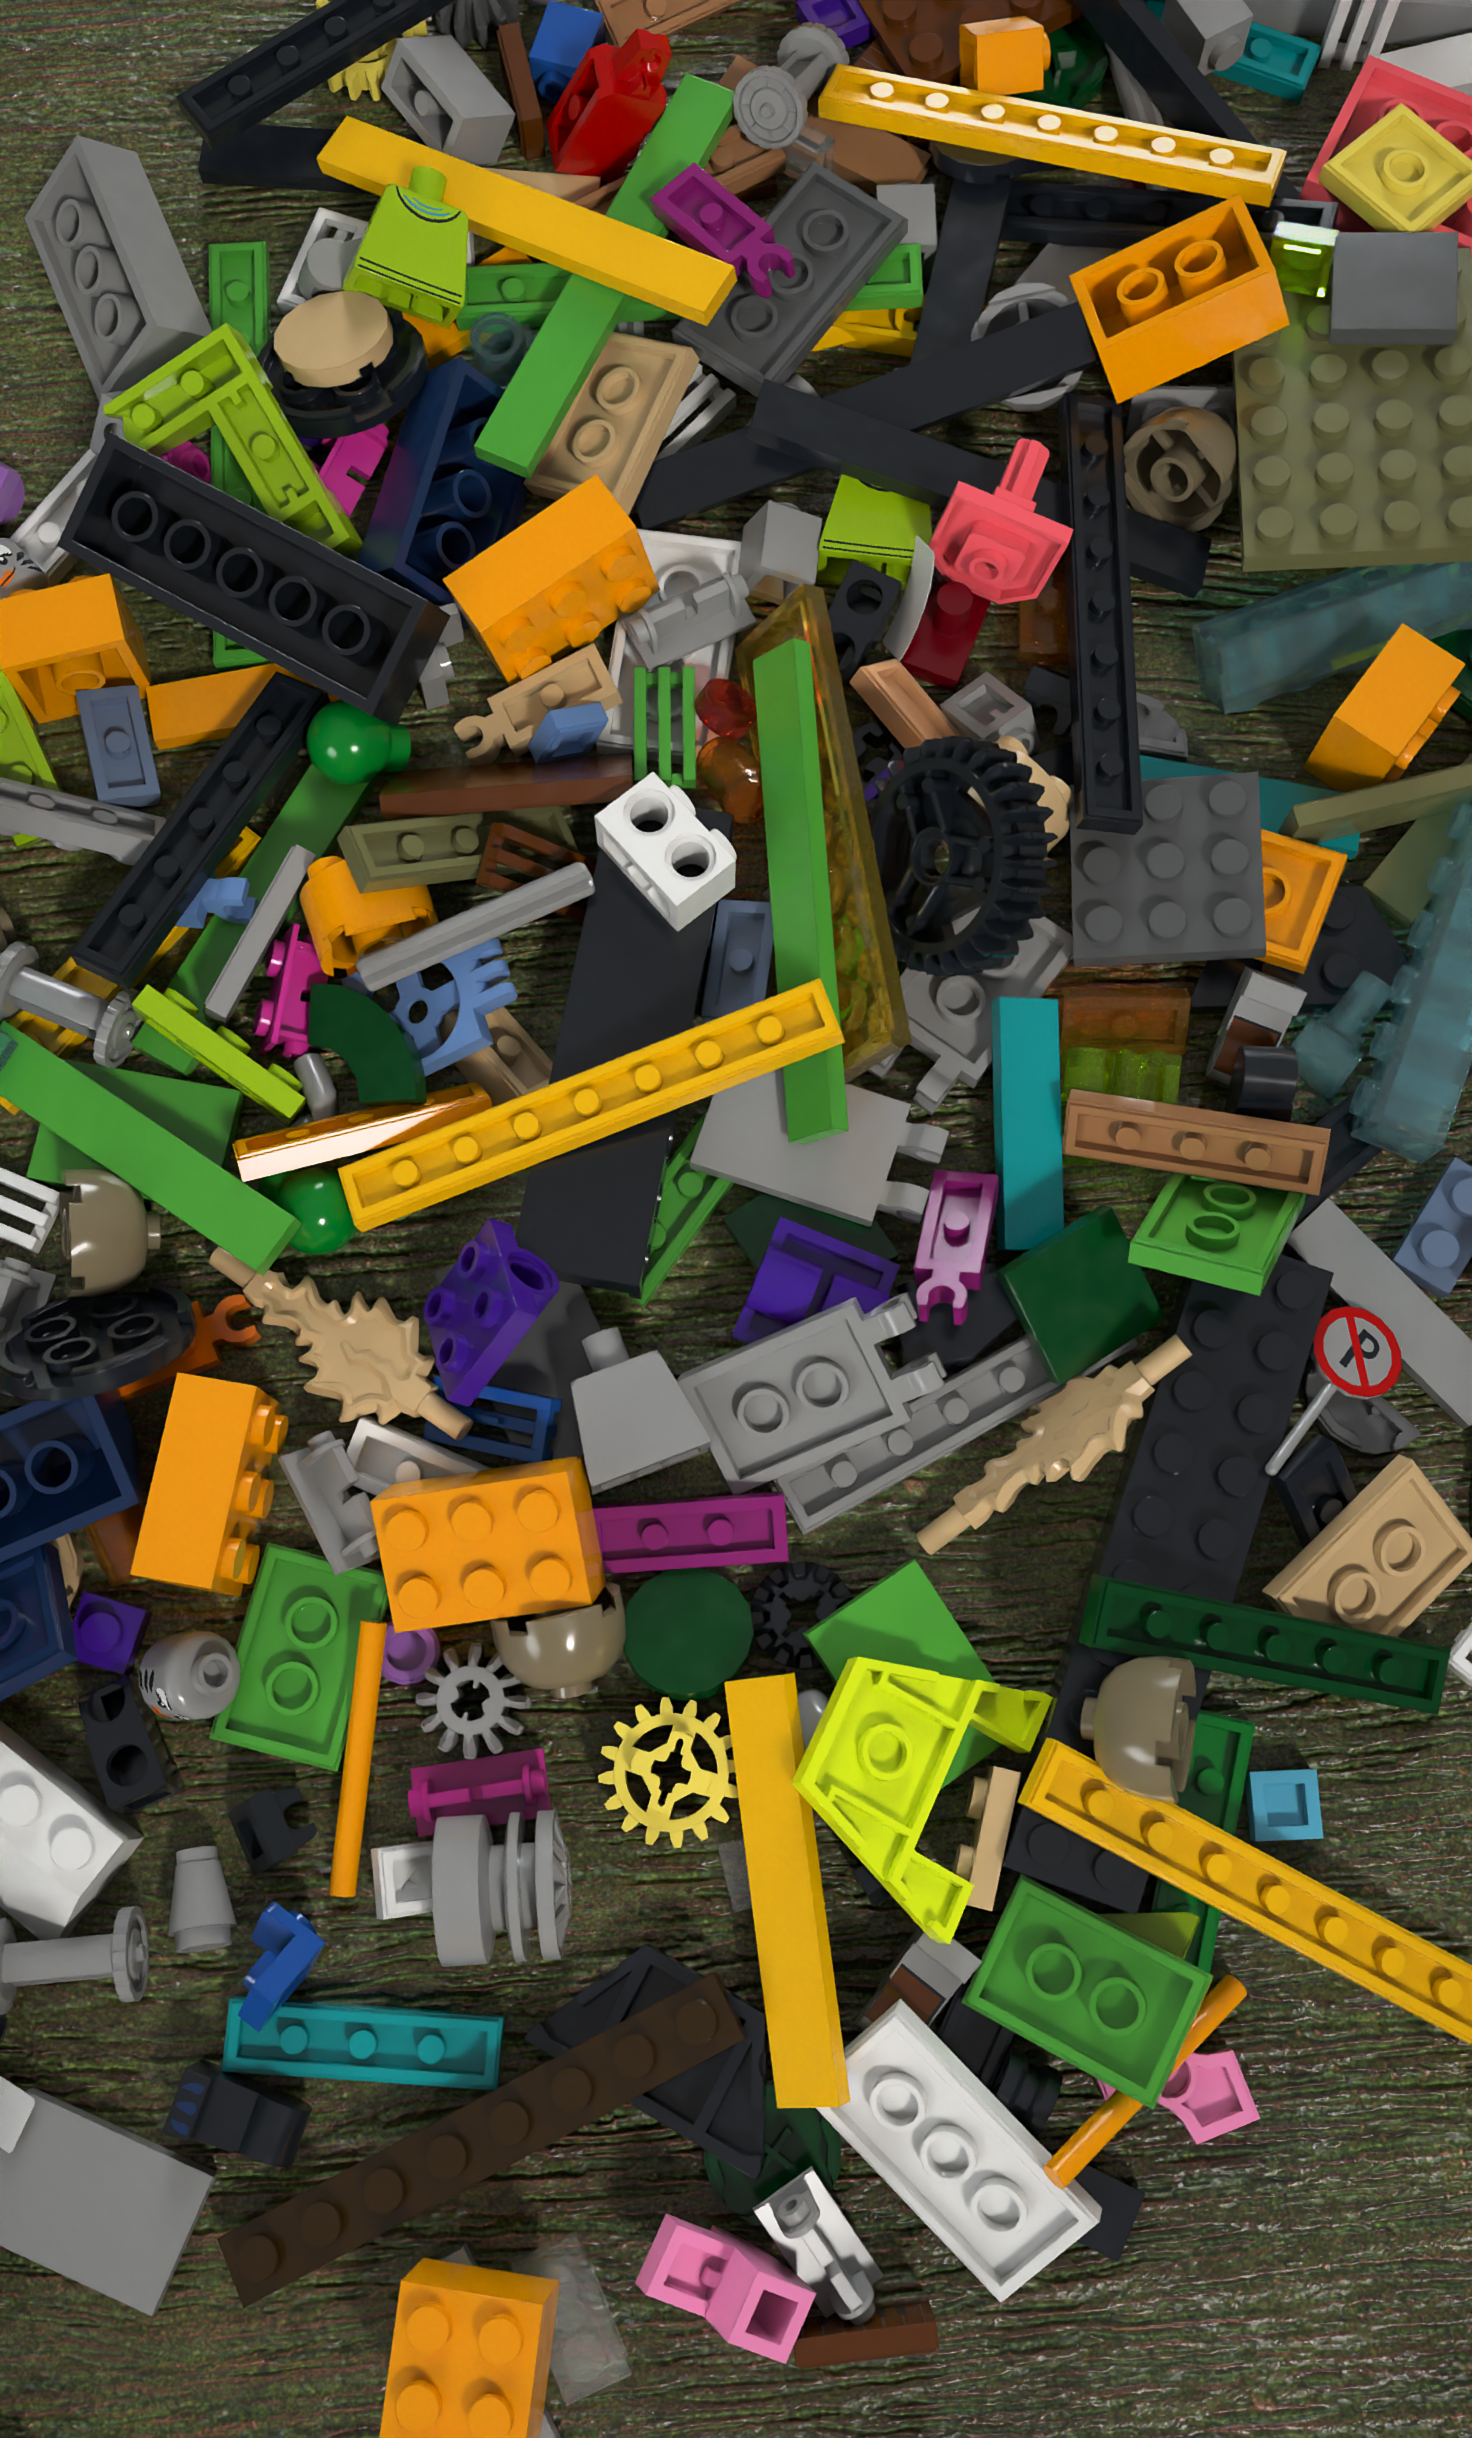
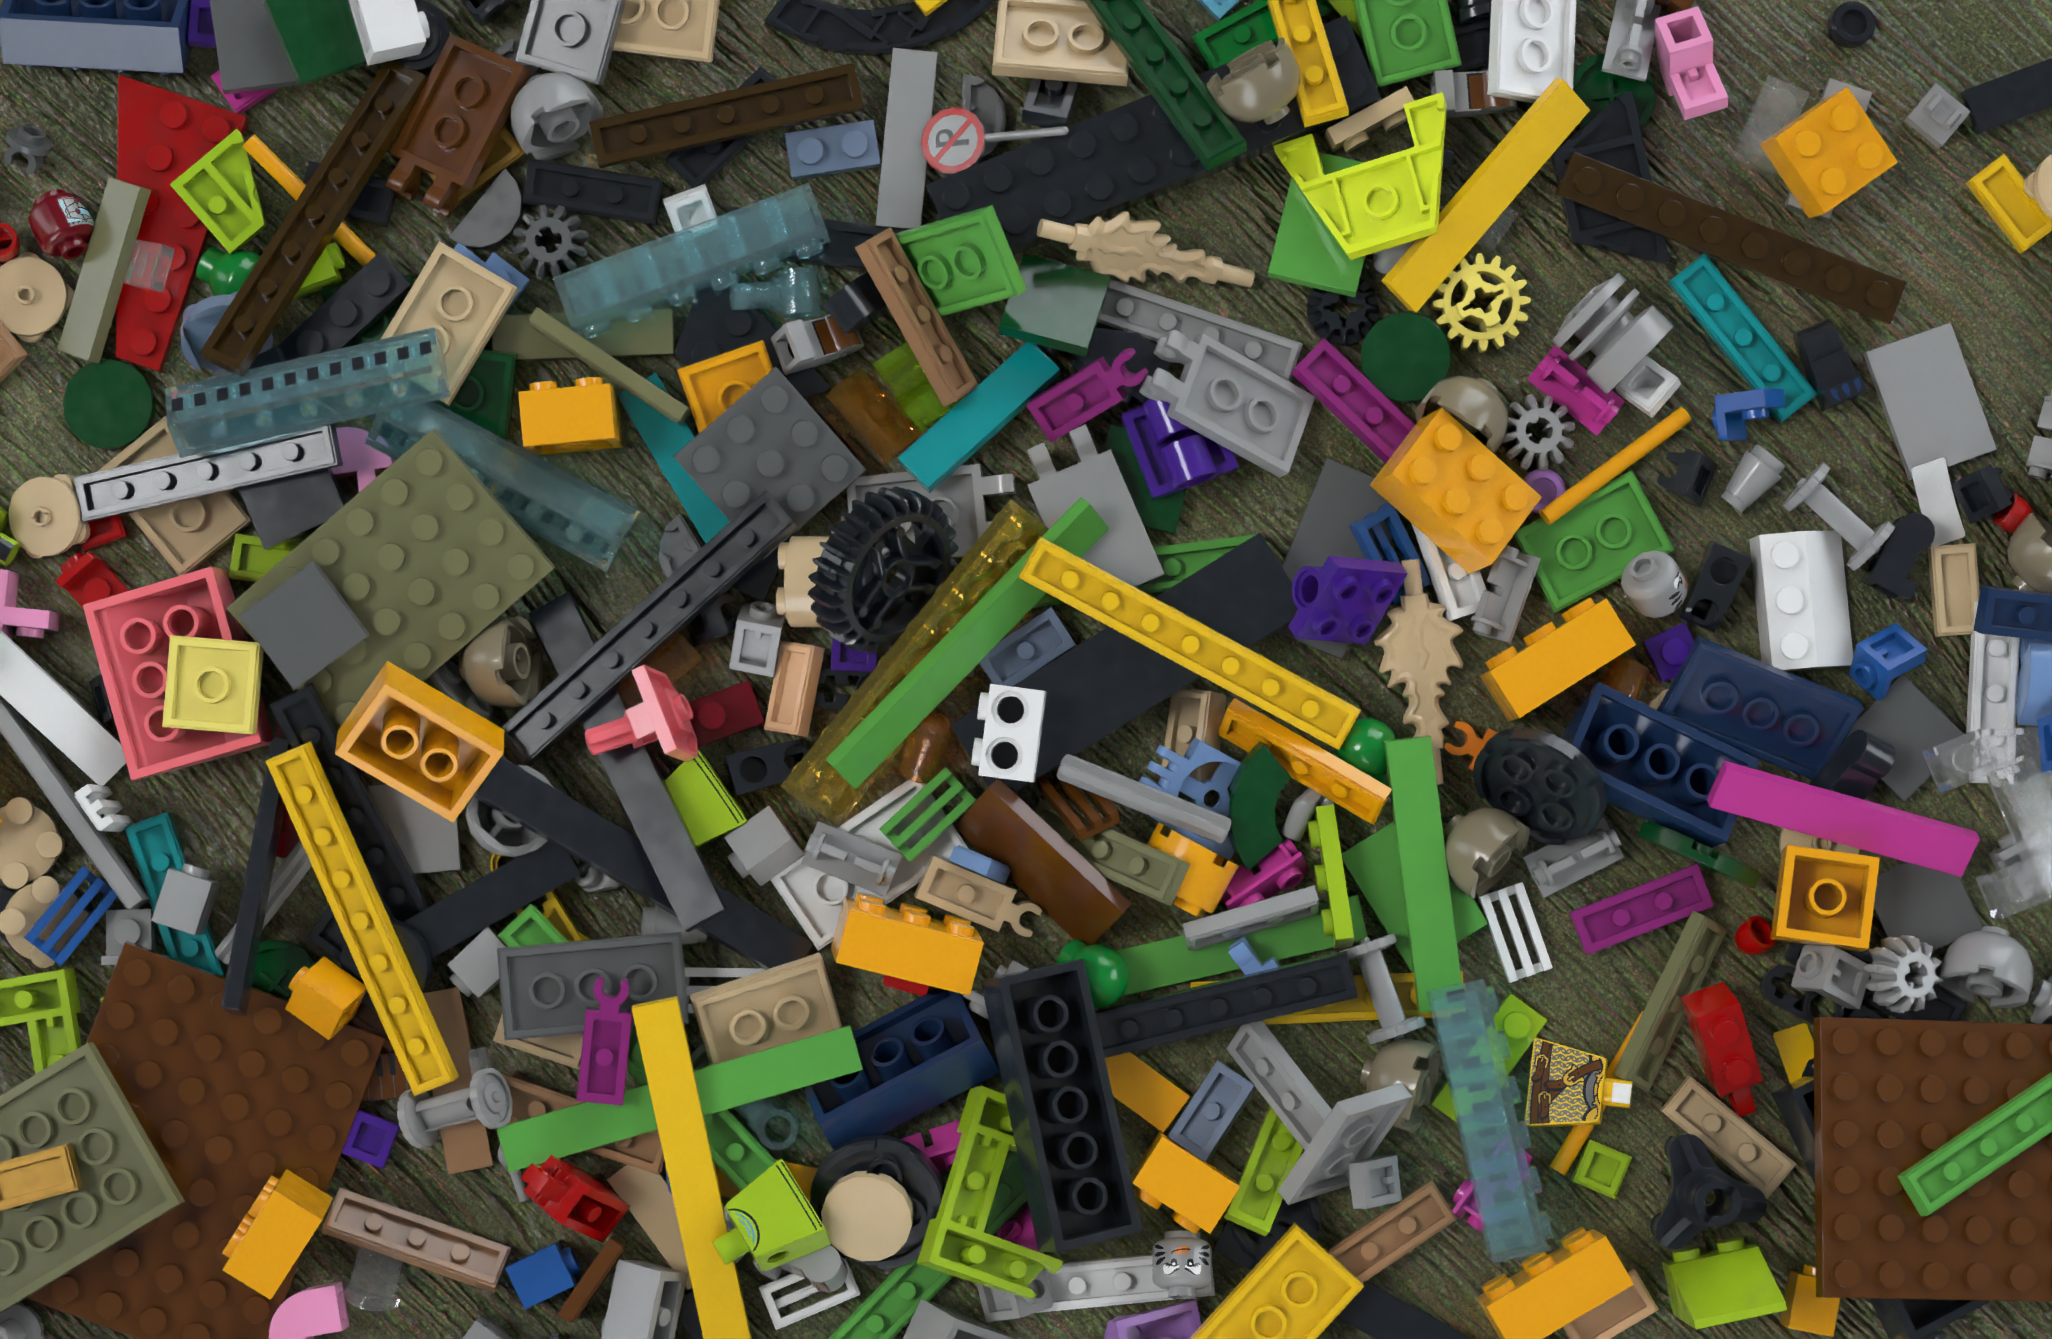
camera: 135 degrees left, 10 degrees up
light grey torso [570,1327,711,1495] -> none
clear red tile [694,678,757,740] -> none
white sticker [883,535,935,661] -> none
clear neon green plate [1270,221,1339,297] -> none

